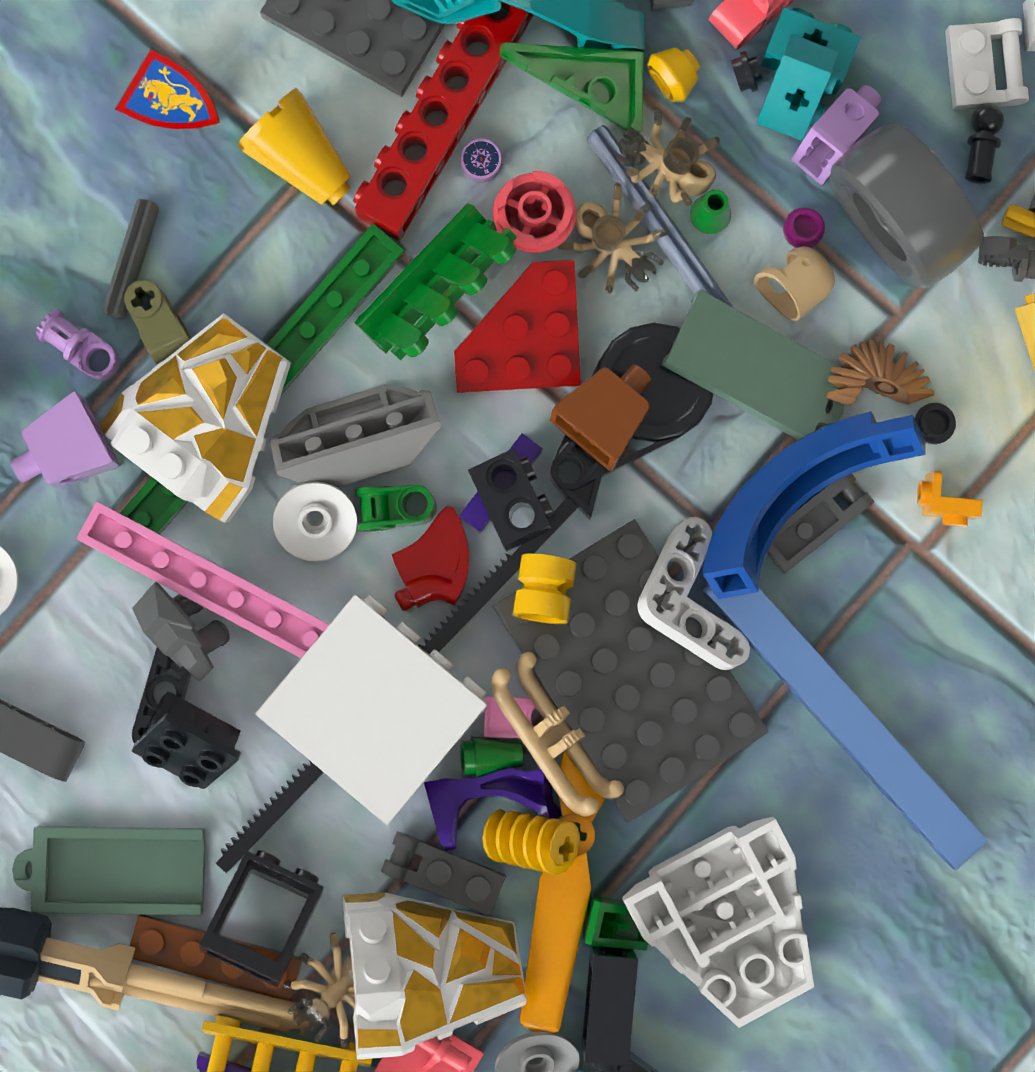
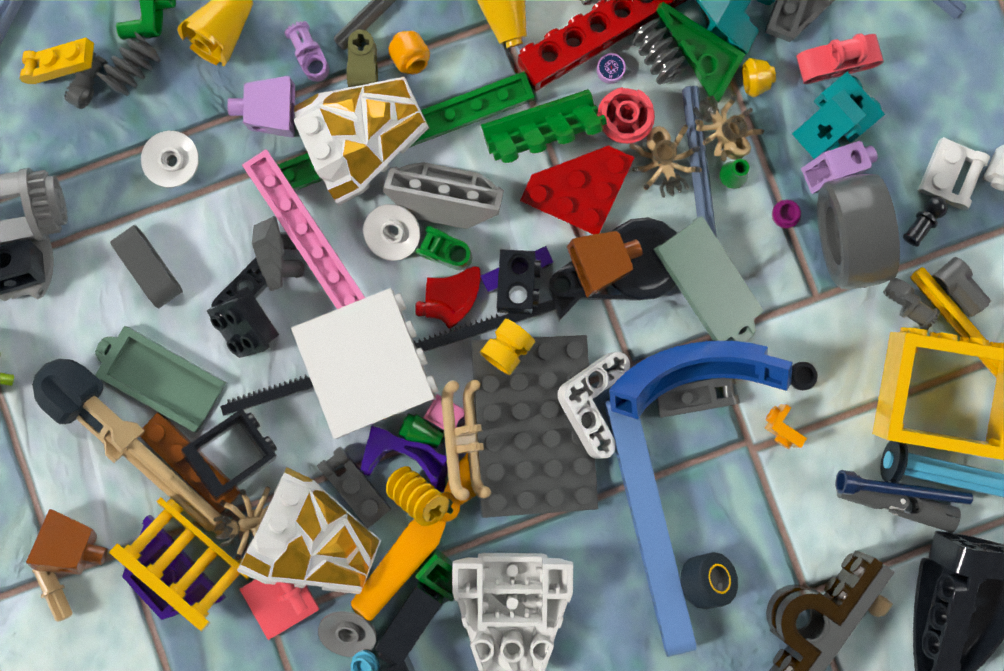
camera: 30 degrees right, 0 degrees up
black plate [731,51,764,92] -> none
tan helmet [753,246,835,321] -> none
medium nougat hair [826,340,934,406] -> none
none -> light orange head [388,31,430,75]
none -> dark grey piece [632,18,689,85]
none -> black wheel [681,552,738,609]

